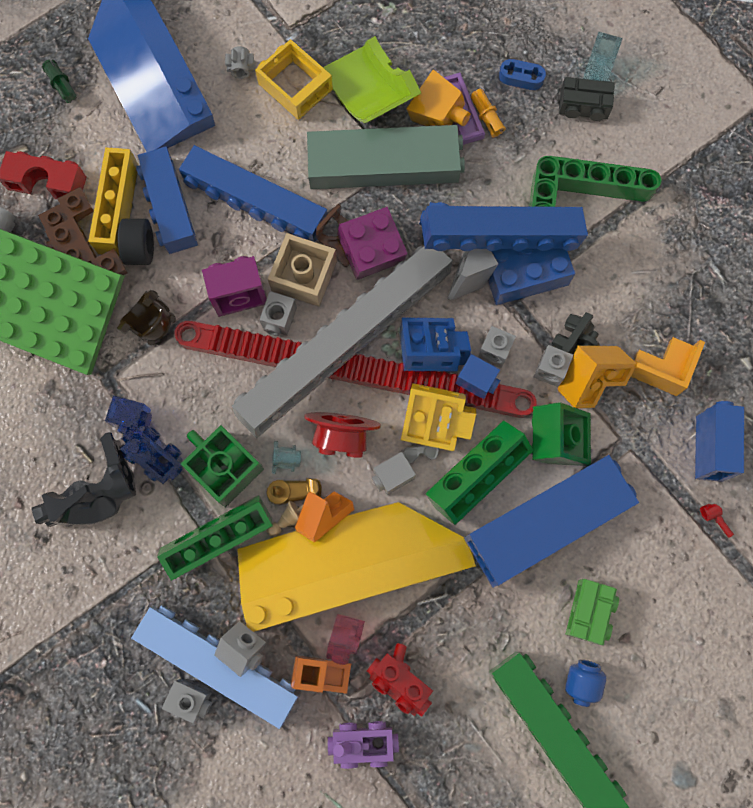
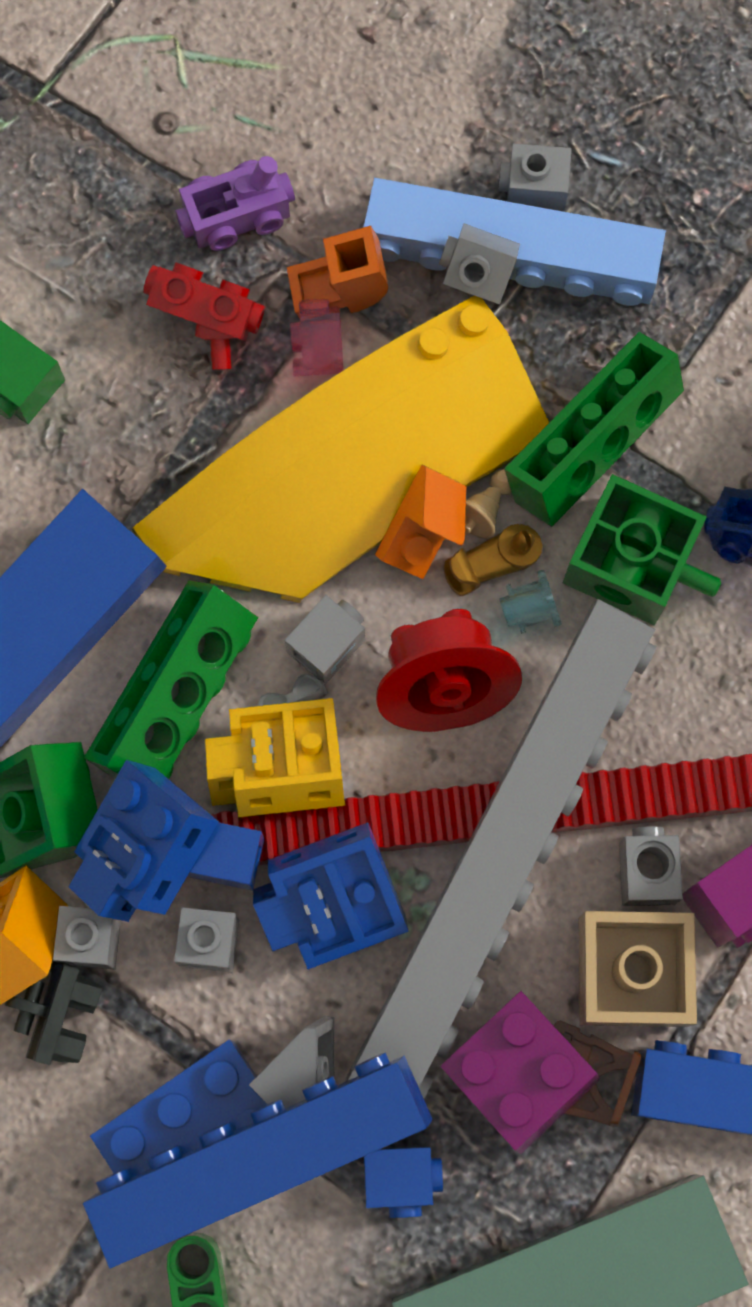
camera: 160 degrees right, 0 degrees up
none -> blue piece [68,759,219,922]

